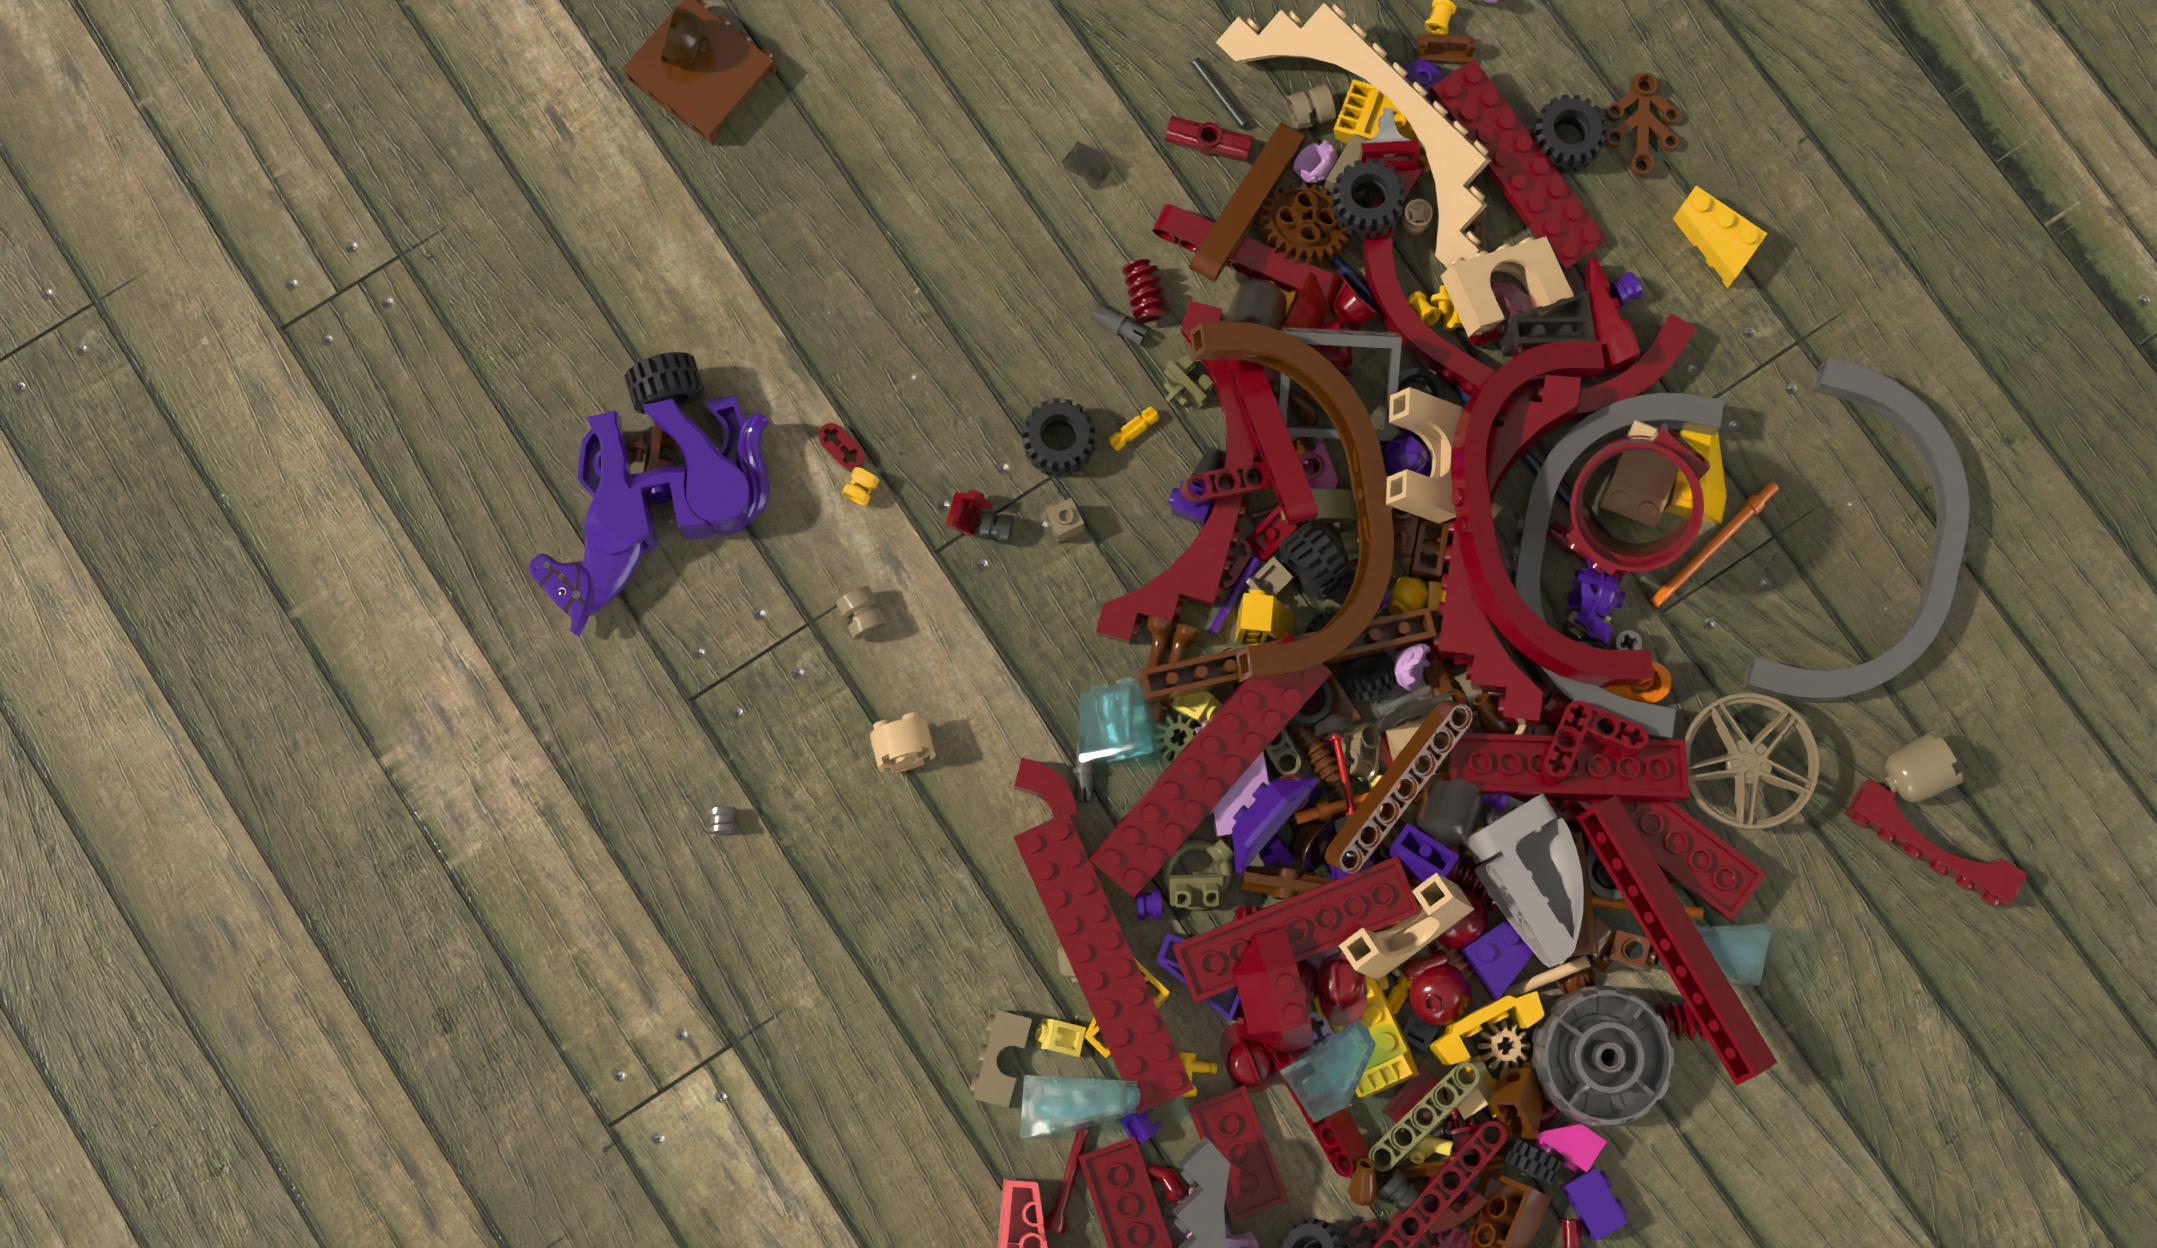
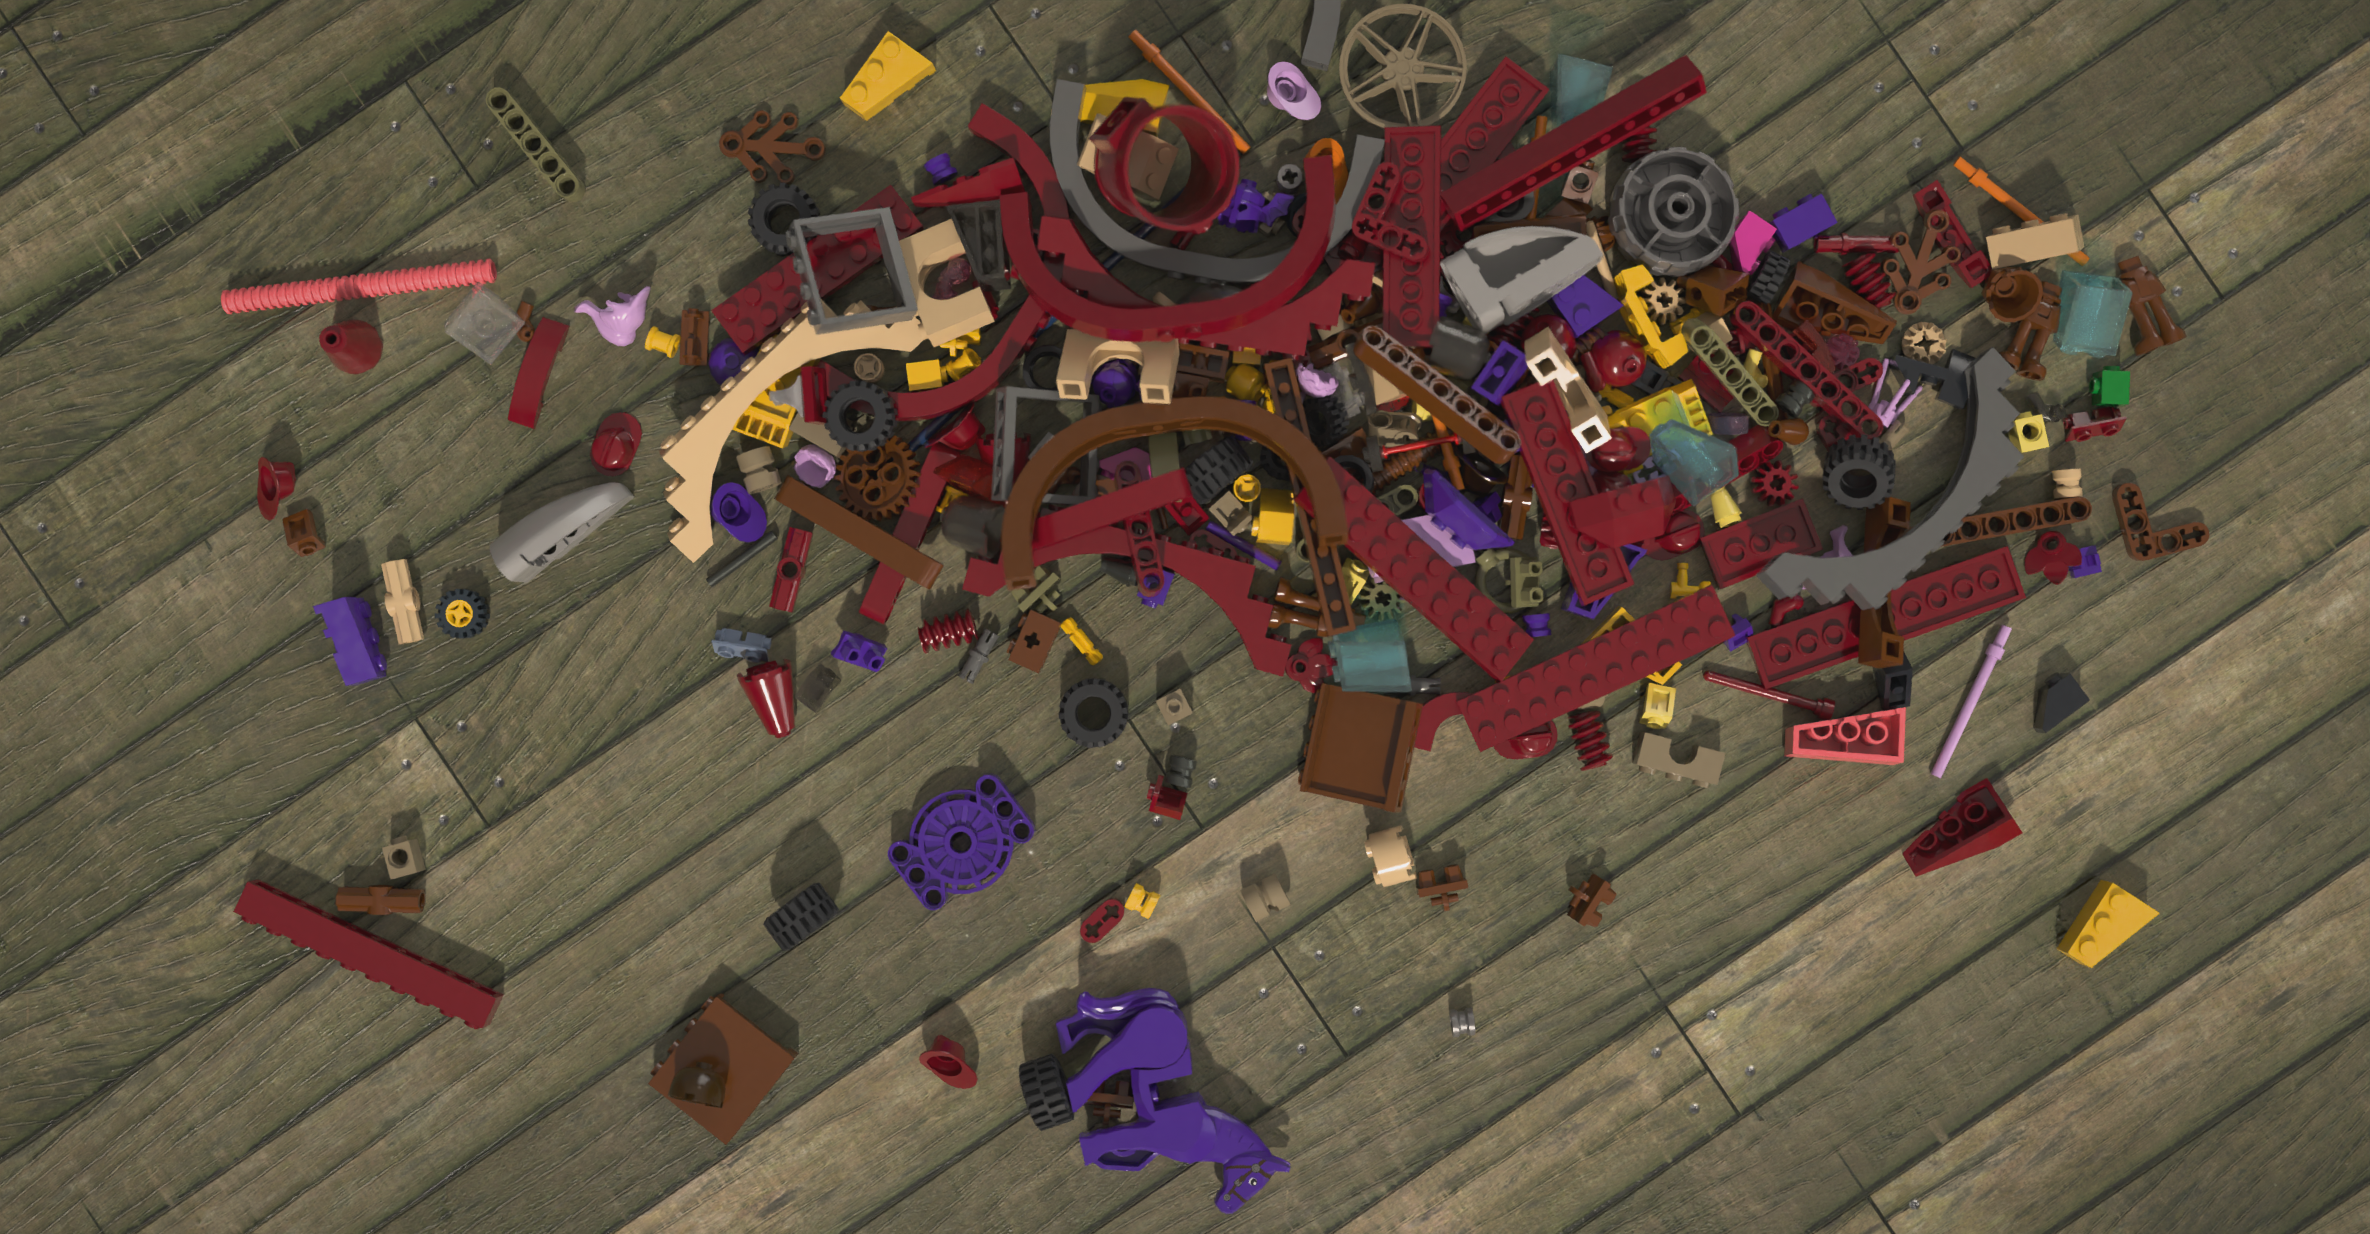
camera: 90 degrees left, 10 degrees up
clear light blue slope [1020,1075,1140,1139] -> none
none -> dark purple piece [710,482,767,542]
none -> sand blue hinge [712,628,772,663]
none -> dark red cone [737,659,795,738]
none -> black tyre [763,883,839,951]
none -> dark grey window [786,207,918,335]
none -> dark purple hips [831,630,887,672]
none -> dark purple piece [888,773,1035,910]
none -> yellow brick [906,359,949,393]
none -> dark red piece [919,1035,978,1089]
none -> reddish brown brick [1006,610,1062,673]
none -> yellow wheel [1233,474,1261,502]
none -> lavender piece [1267,62,1321,120]
none -> dark red plate [1285,638,1338,693]
none -> reddish brown panel [1298,683,1423,813]
none -> reddish brown hips [1416,864,1468,912]
none -> dark red piece [1494,720,1558,760]
none -> dark red piece [1566,710,1613,771]
none -> reddish brown hips [1567,873,1617,927]
none -> clear purple hat [1707,413,1750,435]
none -> light yellow cone [1710,486,1742,528]
none -> dark red gear [1750,460,1799,507]

